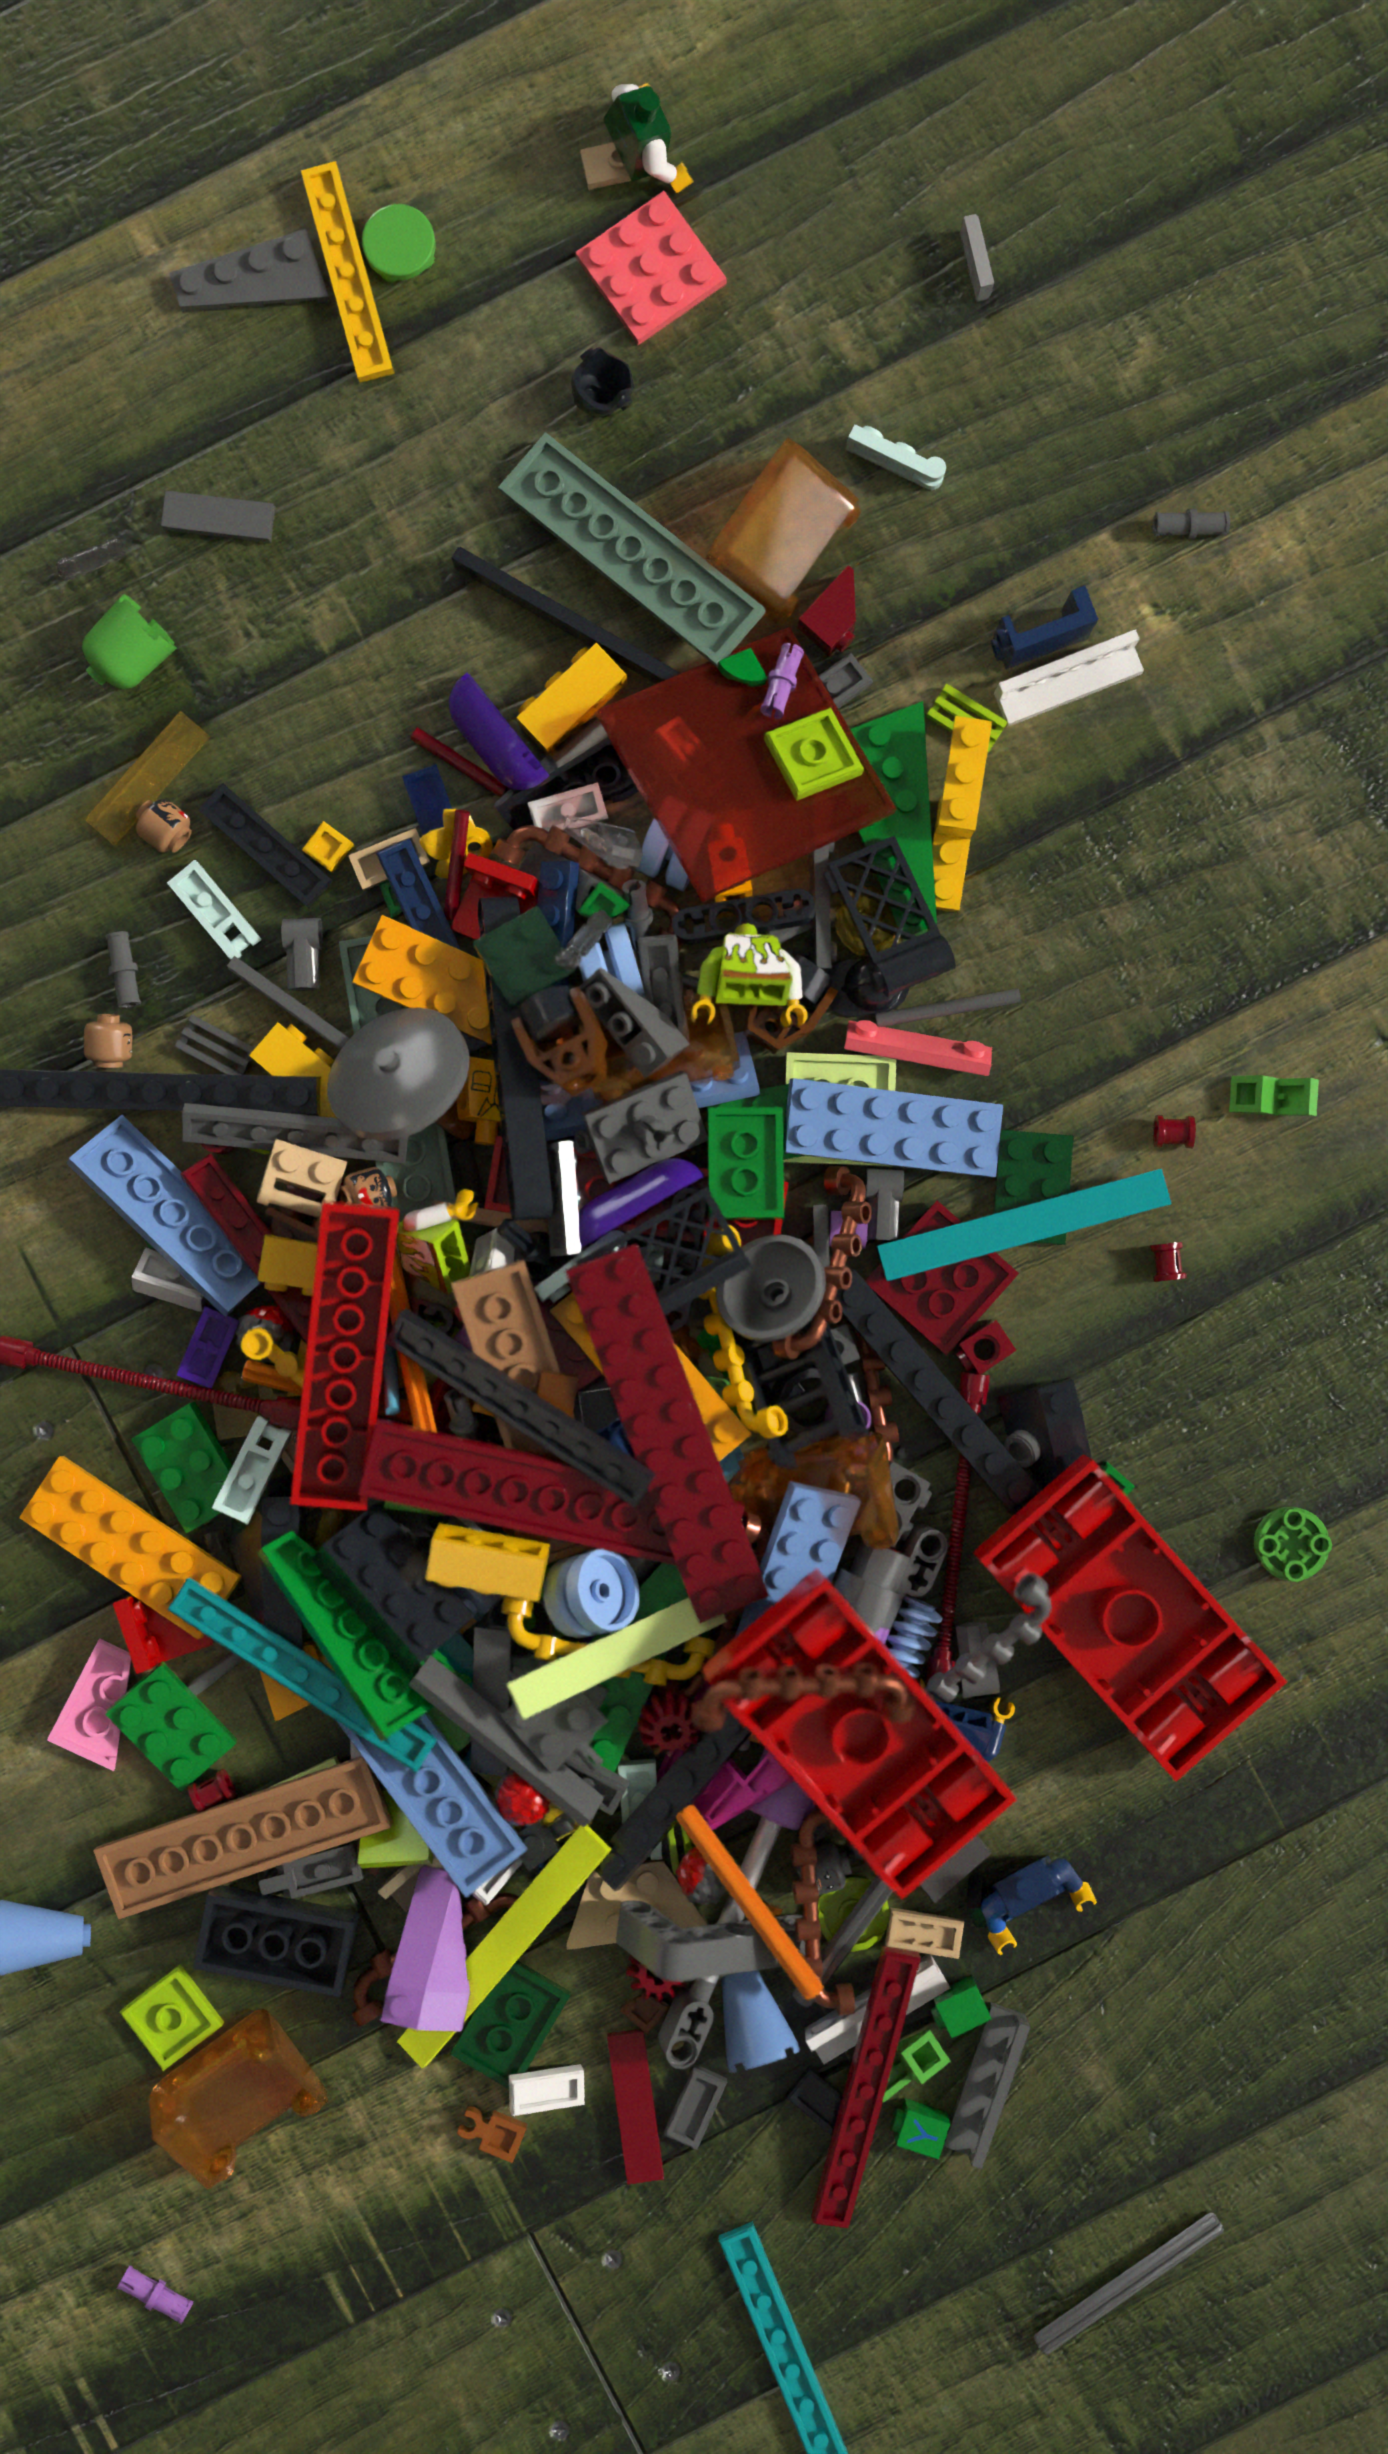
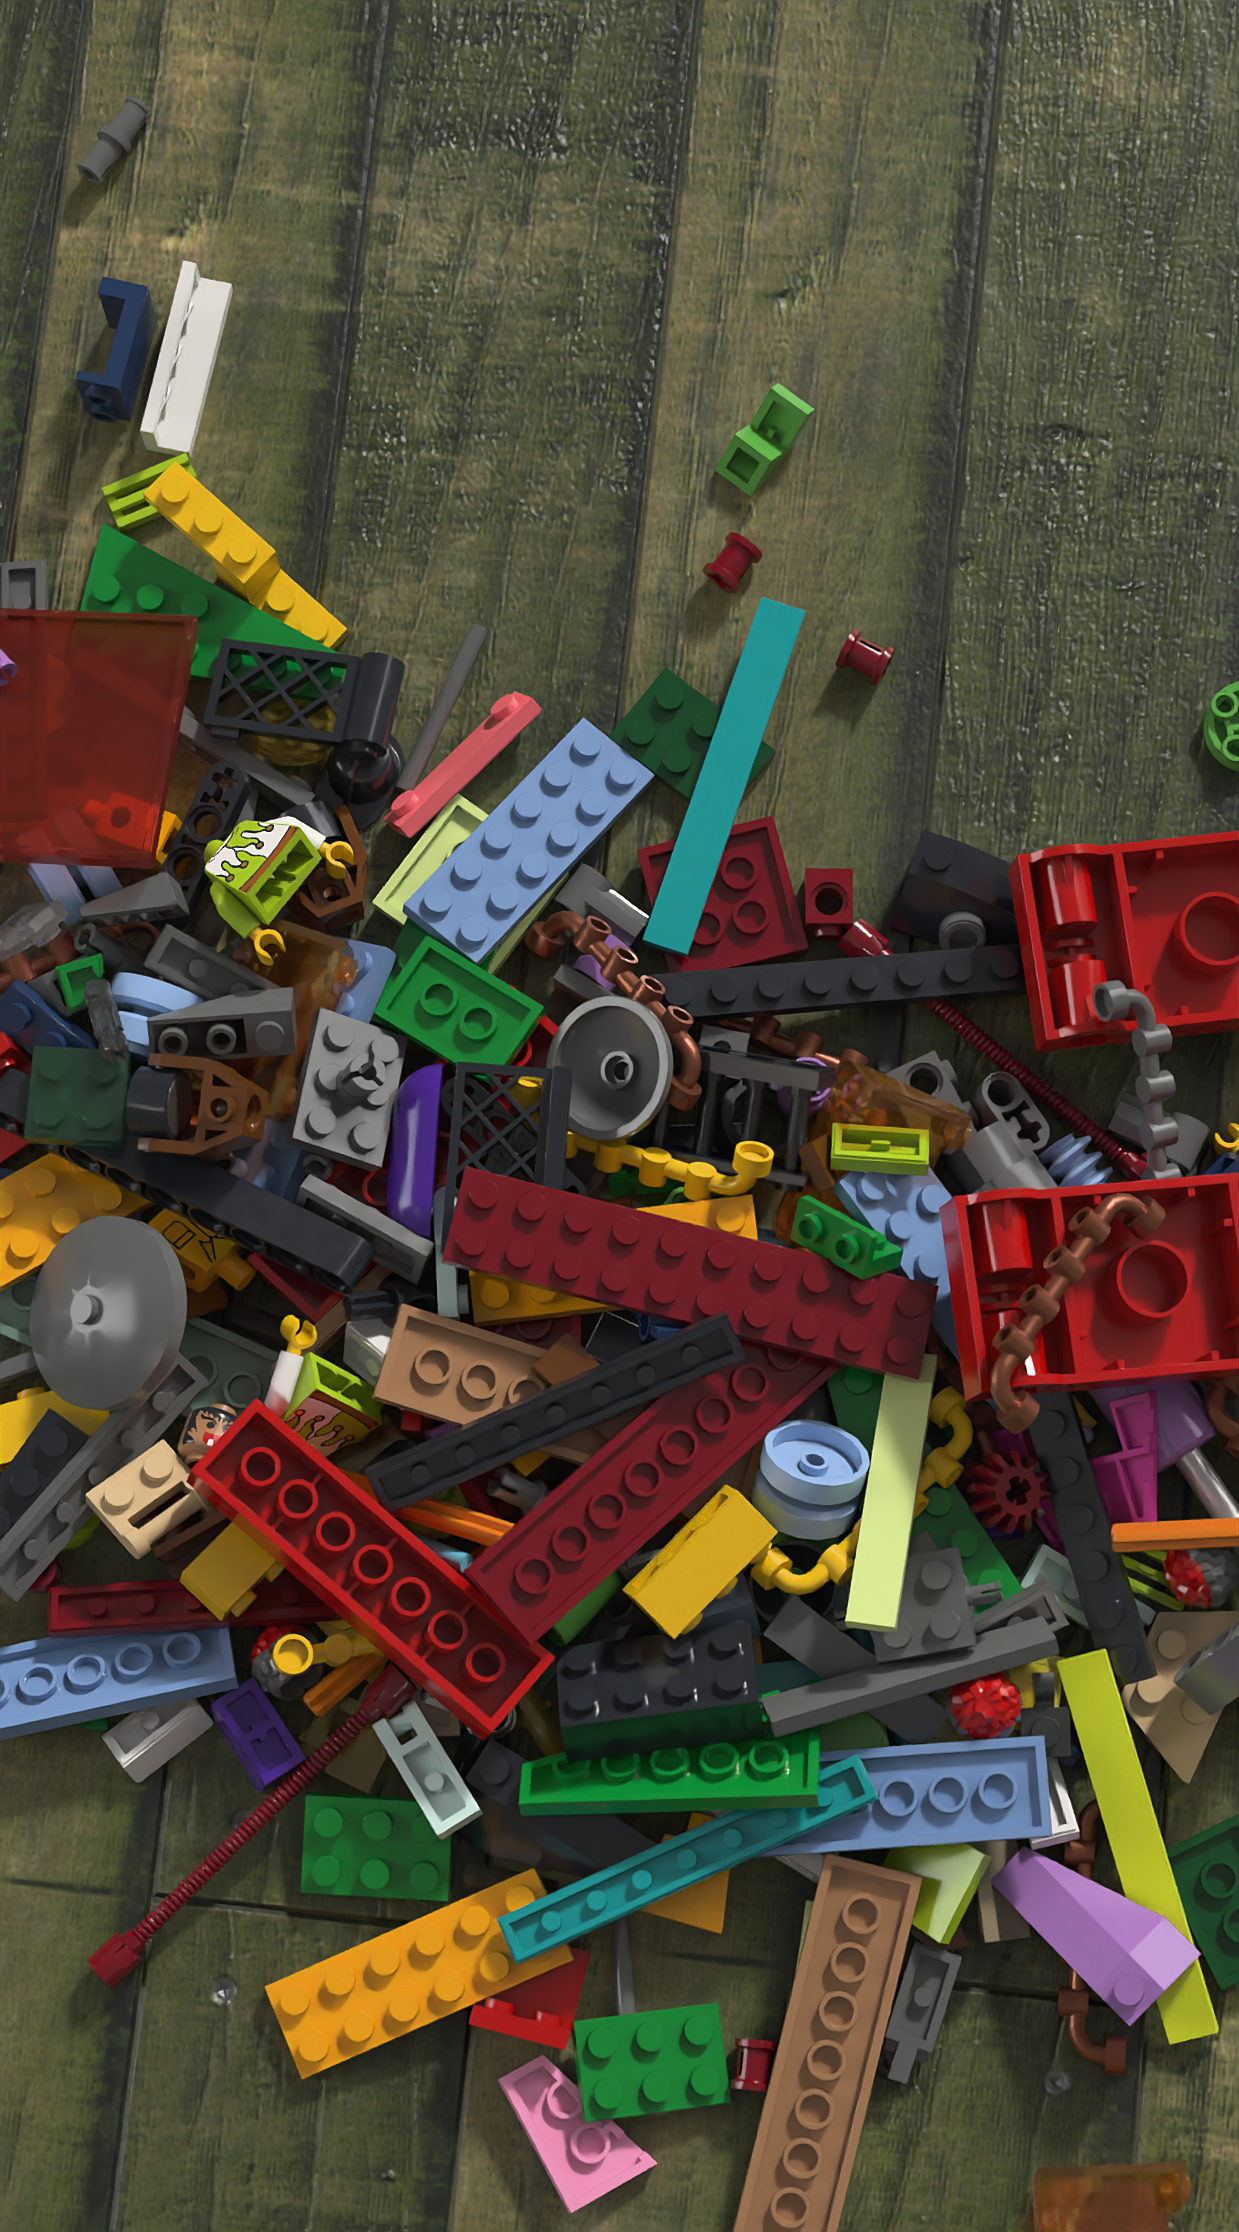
camera: 60 degrees left, 10 degrees down
black brick [193,1885,360,1997] -> none
lime tile [764,708,864,801] -> none
none -> dark grey slope [79,872,190,928]
none -> green bracket [790,1195,904,1280]
none -> reddish brown tile [798,1132,838,1193]
none -> lime tile [830,1123,929,1176]

